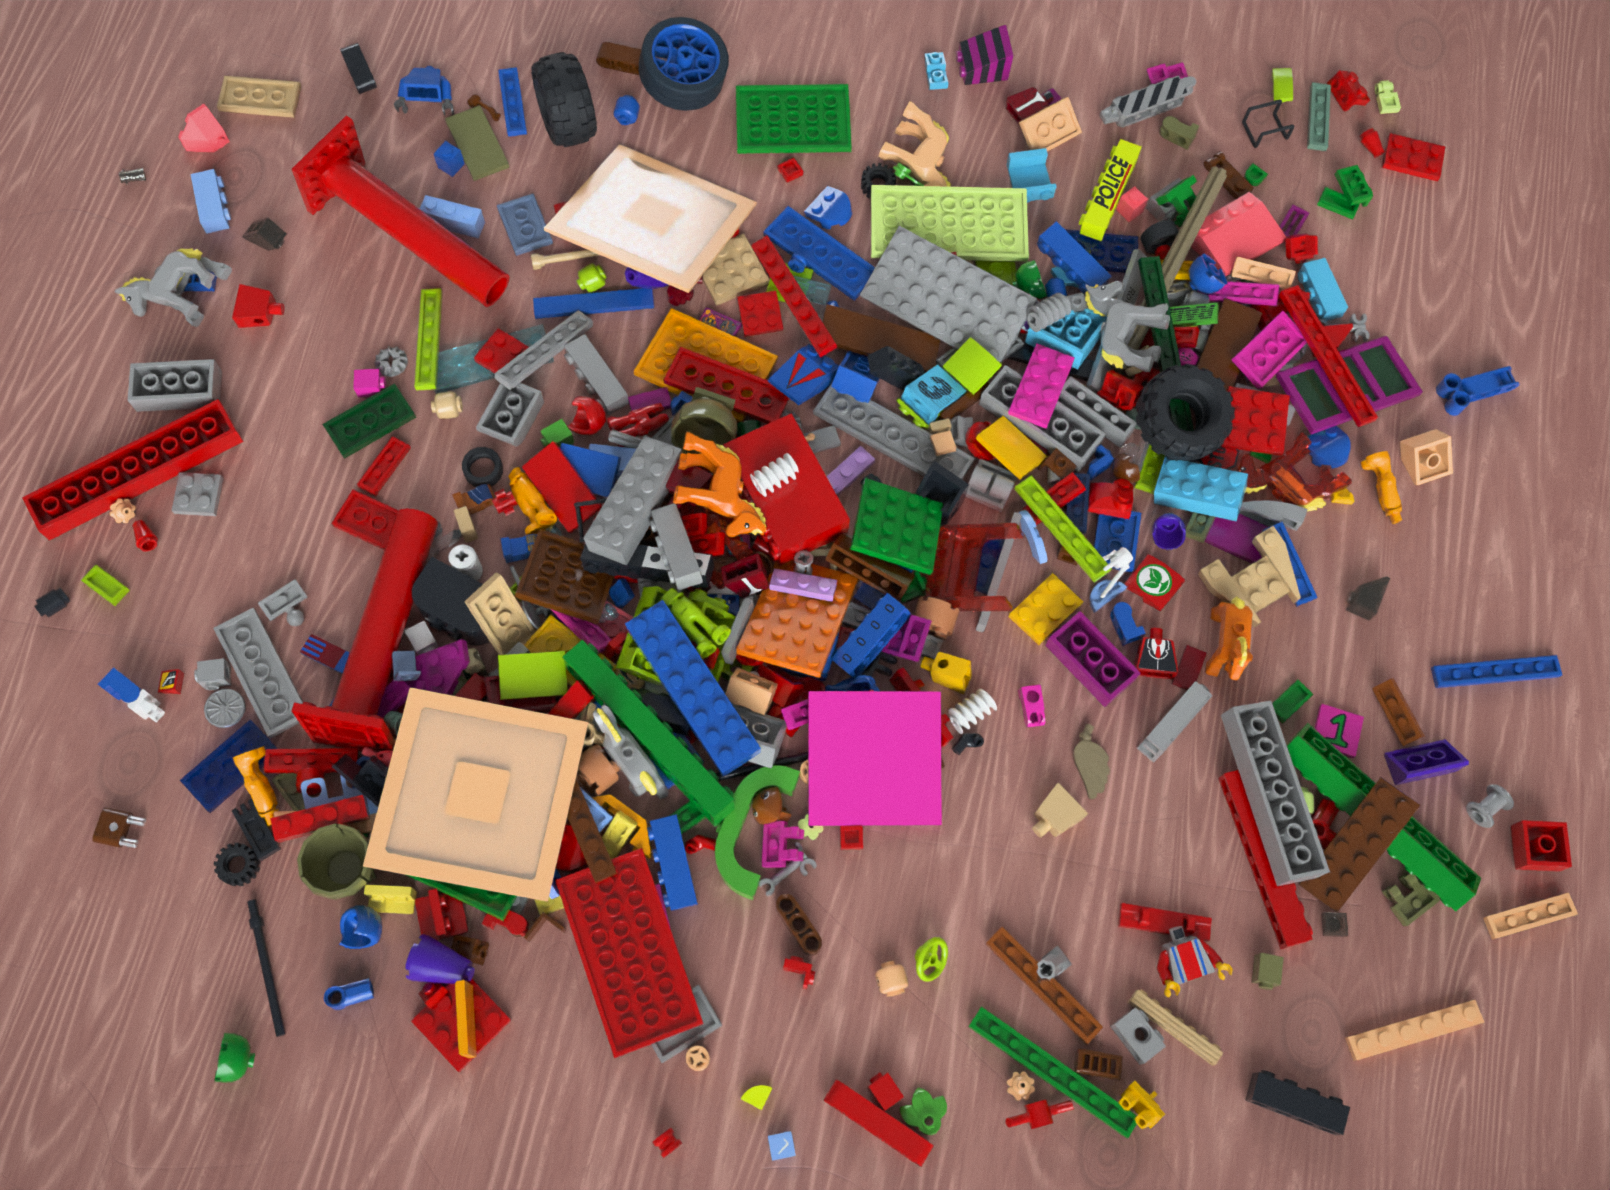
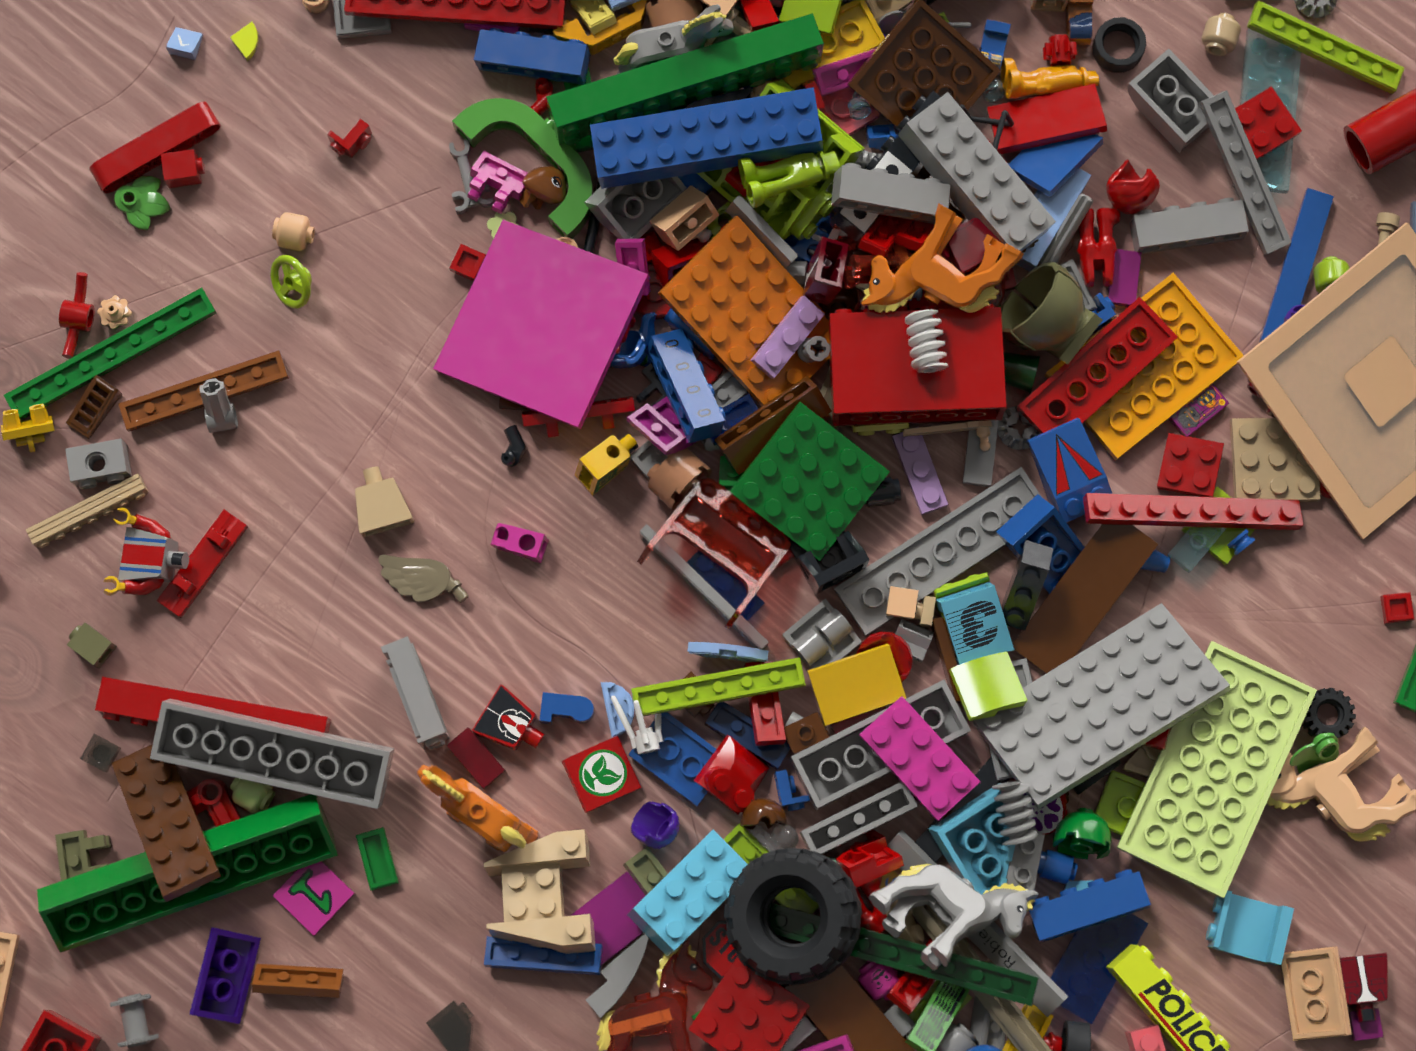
camera: 115 degrees right, 10 degrees up
bright green brick [540,419,574,448] -> none
blue plate [763,206,875,301] -> none
reddish brown beam [776,894,822,956] -> none
blue slope [804,186,852,229] -> none
white piece [948,689,997,734] -> none
yellow plate [1008,573,1084,645] -> none
magenta brick [1045,611,1141,707] -> none

